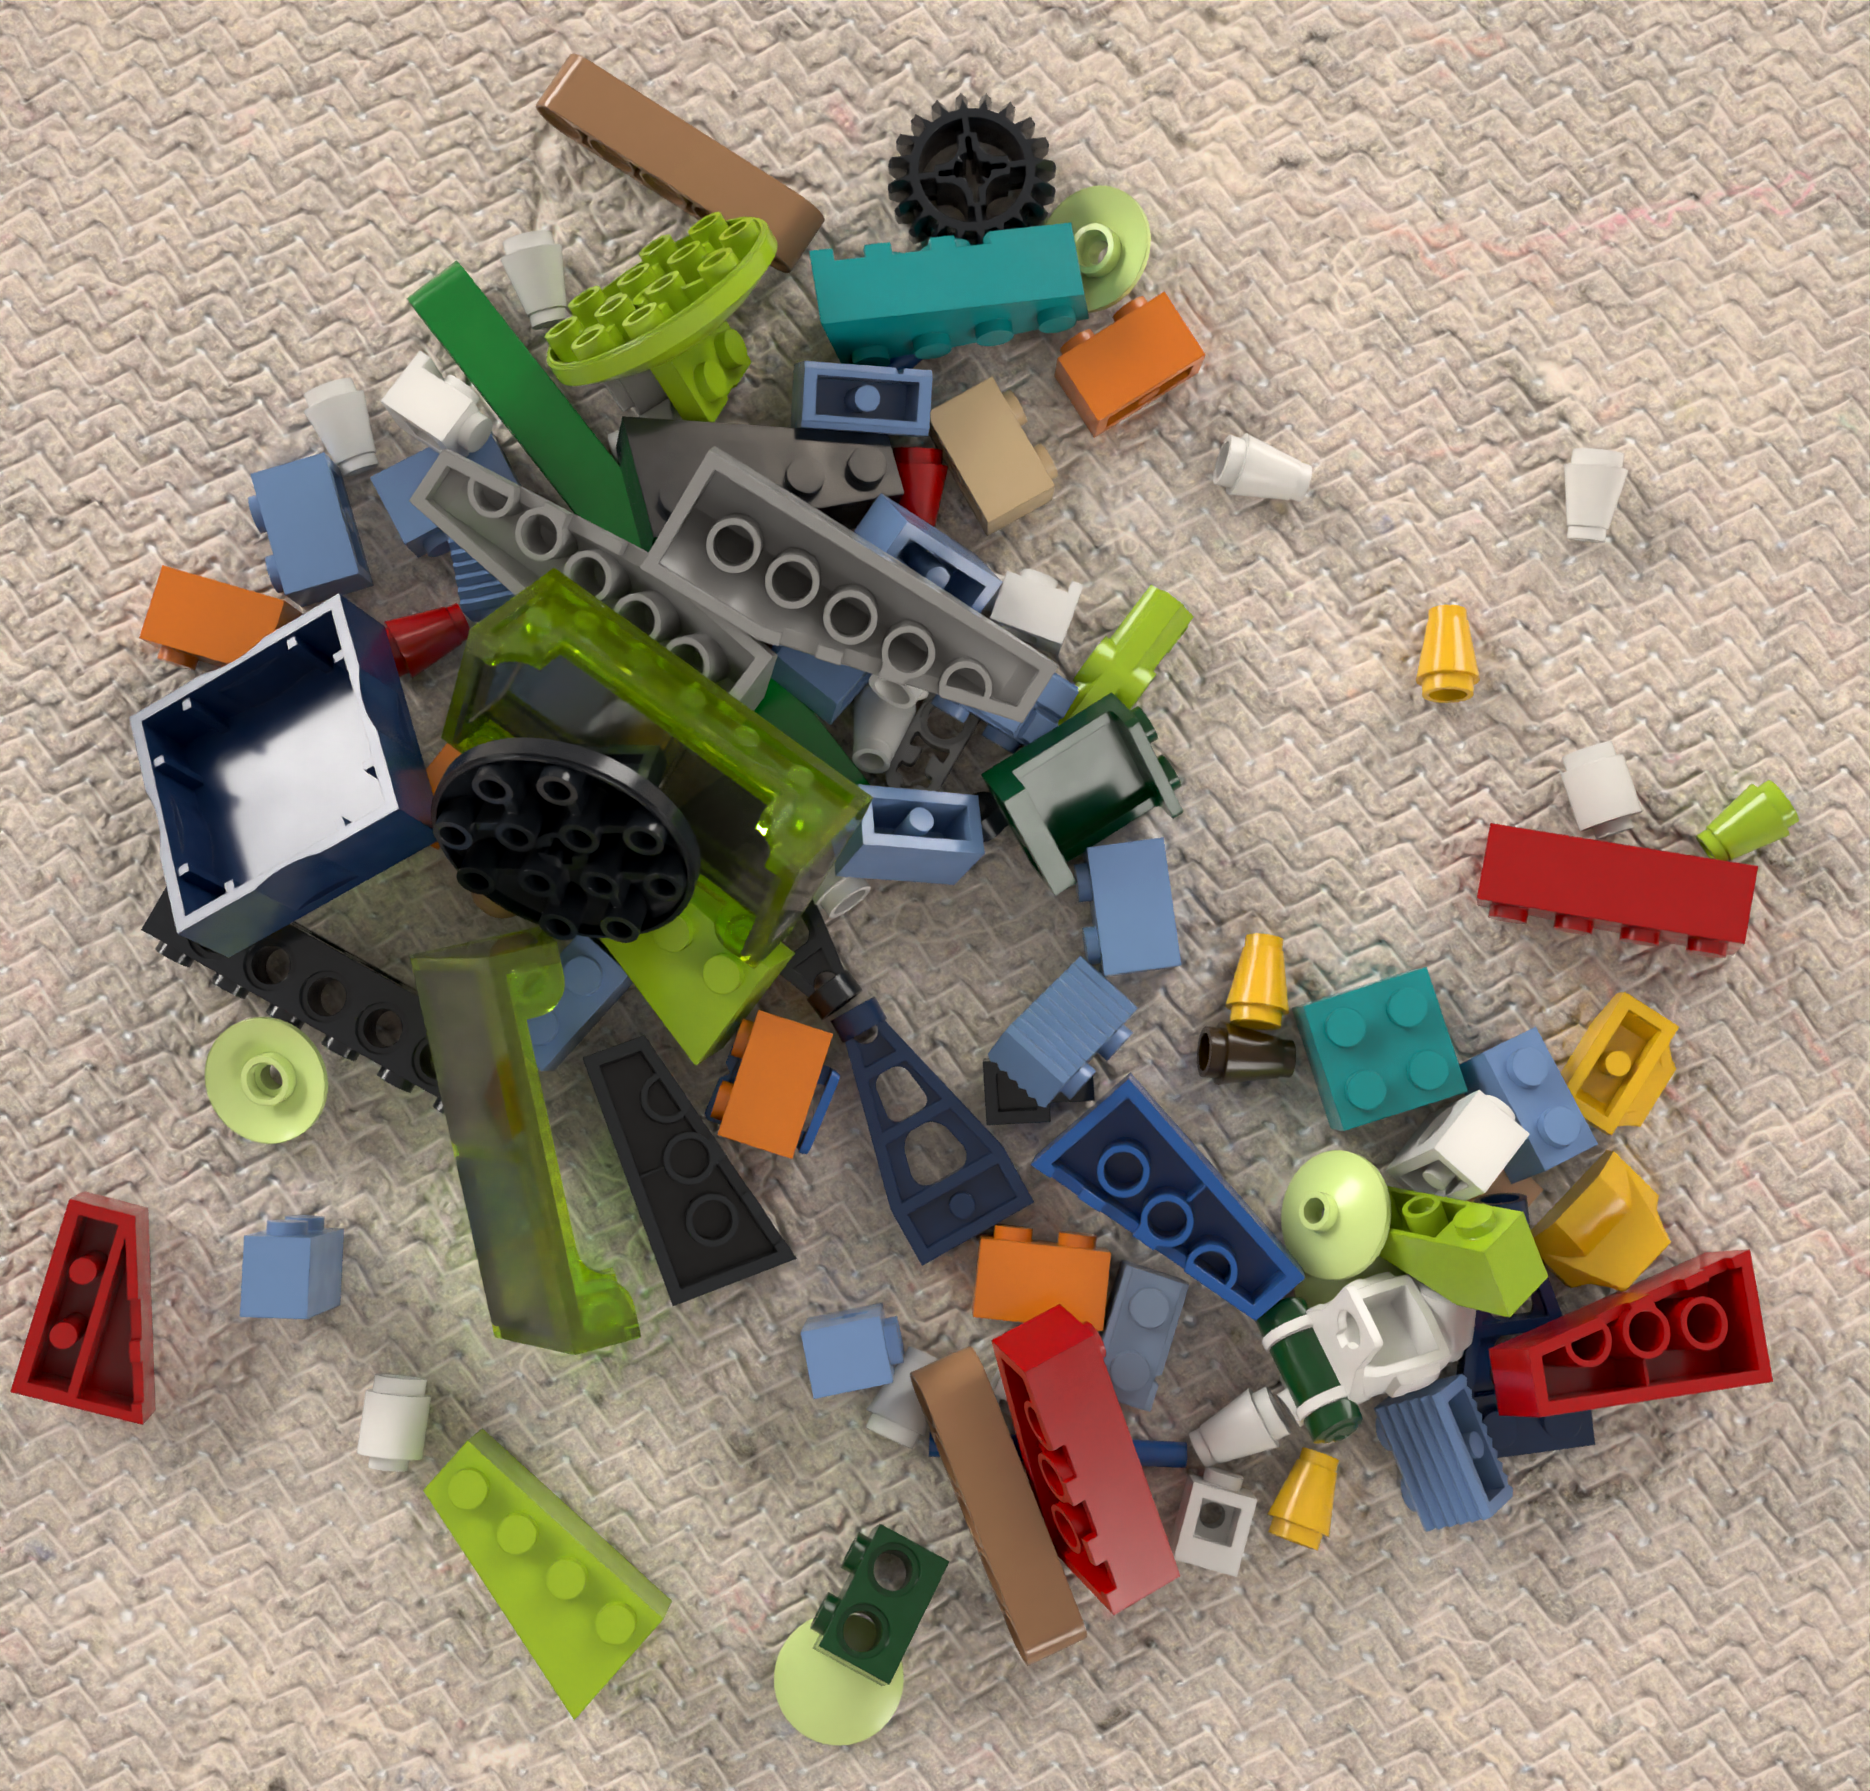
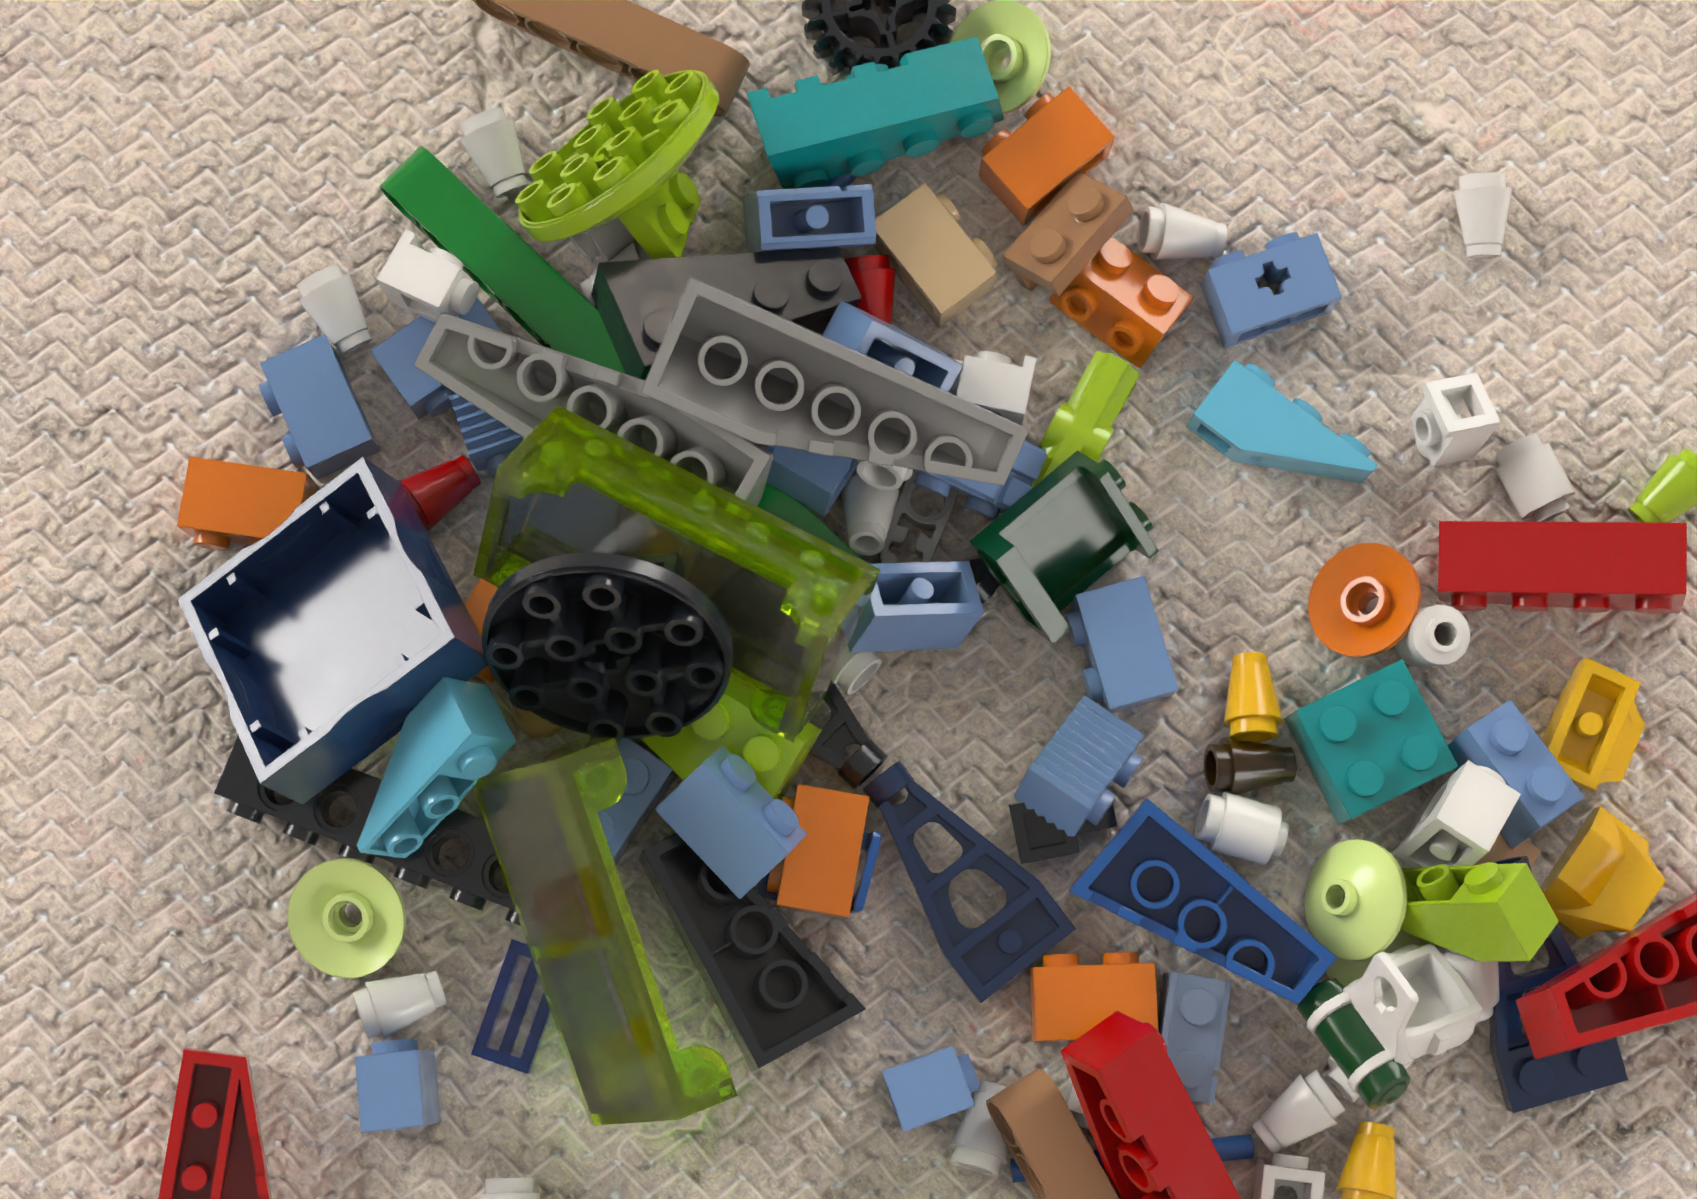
camera: 10 degrees left, 5 degrees down
medium blue brick [1374,1374,1513,1532] -> none
yellow cone [1415,605,1480,703] -> none
none -> white cone [352,970,447,1039]
none -> medium azure slope [357,677,516,858]
none -> clear blue tile [471,939,570,1074]
none -> medium blue brick [655,745,807,899]
none -> medium nougat bracket [1003,171,1134,296]
none -> orange bracket [1049,236,1195,368]
none -> medium azure slope [1186,360,1378,483]
none -> white brick [1195,792,1289,865]
none -> medium blue brick [1200,232,1342,349]
none -> orange dish [1308,543,1421,658]
none -> white brick [1395,605,1470,667]
none -> white brick [1410,373,1500,467]

